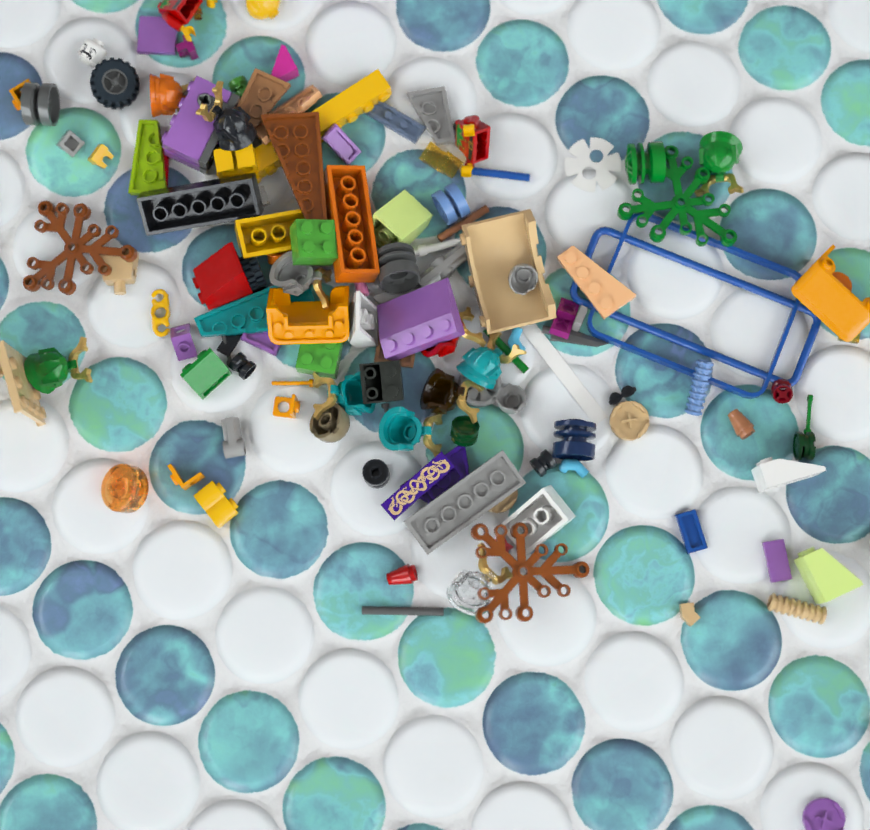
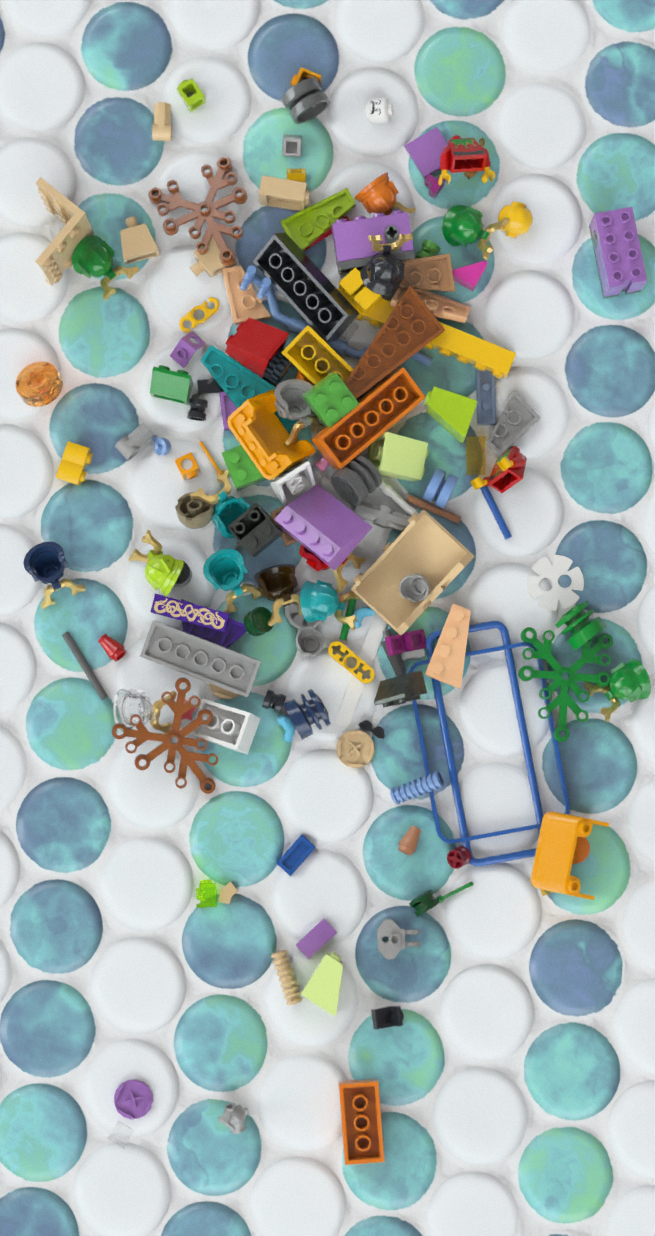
camera: 55 degrees right, 5 degrees up
black wheel [90,57,140,110] -> none
light orange bracket [168,464,205,490] -> none
medium lavender tile [321,124,362,165] -> none
white slope [751,457,826,493] -> none
none -> dark blue helmet [23,542,86,609]
none -> tan torso [120,217,160,265]
none -> lime helmet [129,530,184,597]
none -> medium blue piece [152,435,171,456]
none -> clear neon green brick [196,879,217,908]
none -> light nougat wing [222,265,271,325]
none -> medium blue piece [240,265,433,366]
none -> tan window [259,175,310,211]
none -> yellow beam [328,641,375,684]
none -> pearl dark grey slope [374,671,427,708]
none -> light grey hinge [377,919,421,959]
none -> lime slope [424,386,477,443]
none -> green helmet [442,205,510,260]

